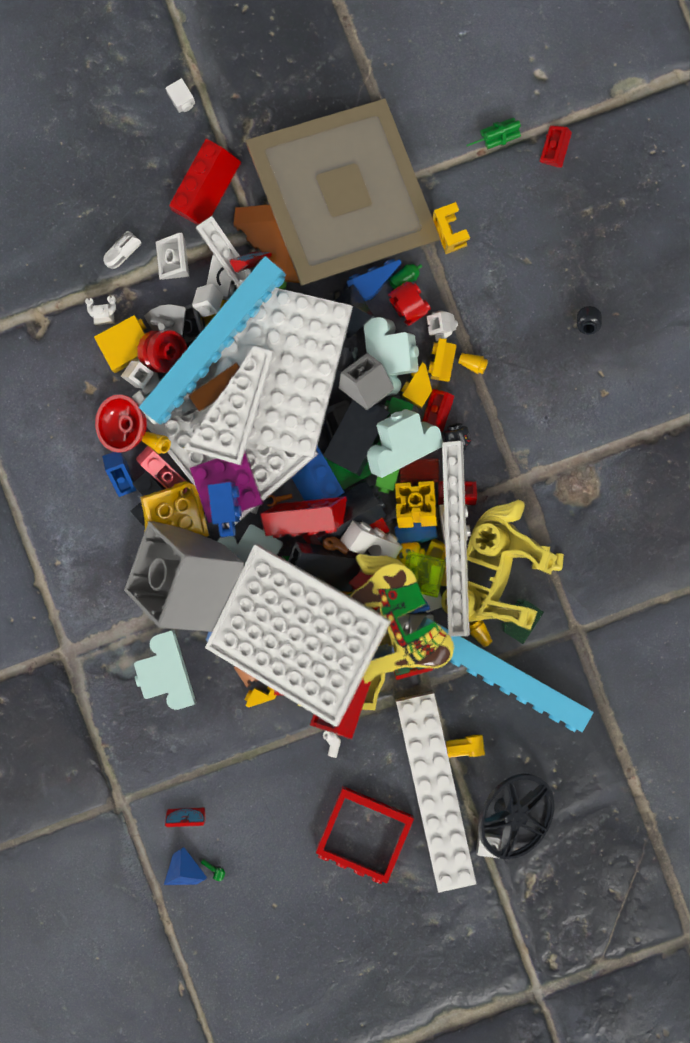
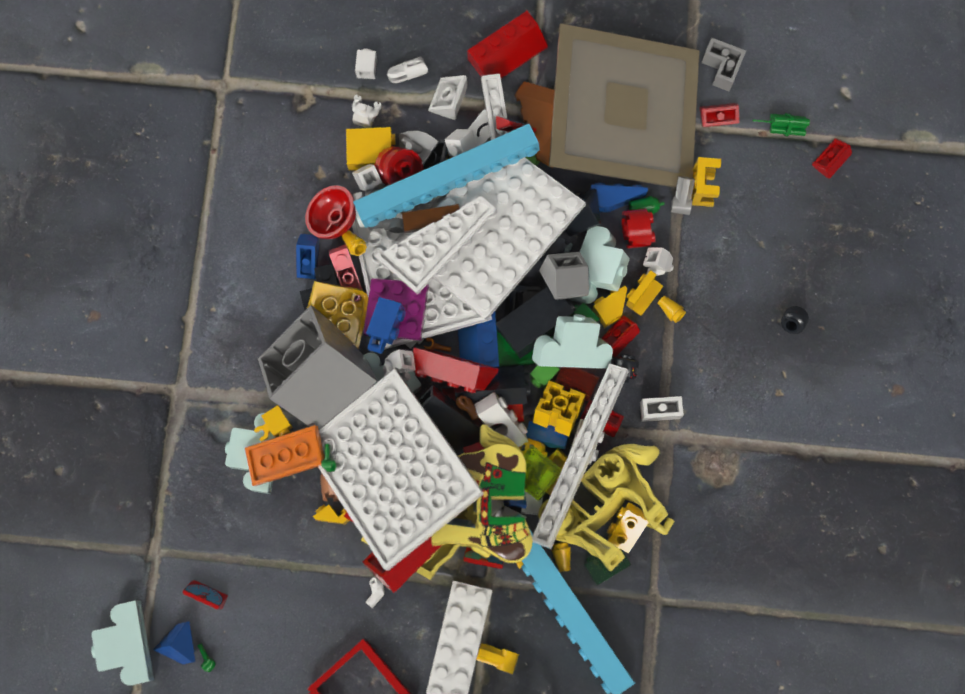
camera: 25 degrees right, 10 degrees down
none -> light aqua brick [91,600,154,685]
none -> orange tile [245,425,325,486]
none -> yellow brick [254,405,293,442]
none -> green hand [321,444,336,472]
none -> white brick [355,49,377,79]
none -> white piece [383,349,416,382]
none -> yellow brick [607,502,648,553]
none -> white brick [640,396,684,422]
none -> light grey piece [670,176,695,215]
none -> red slope [700,103,739,127]
none -> light grey brick [702,38,746,91]

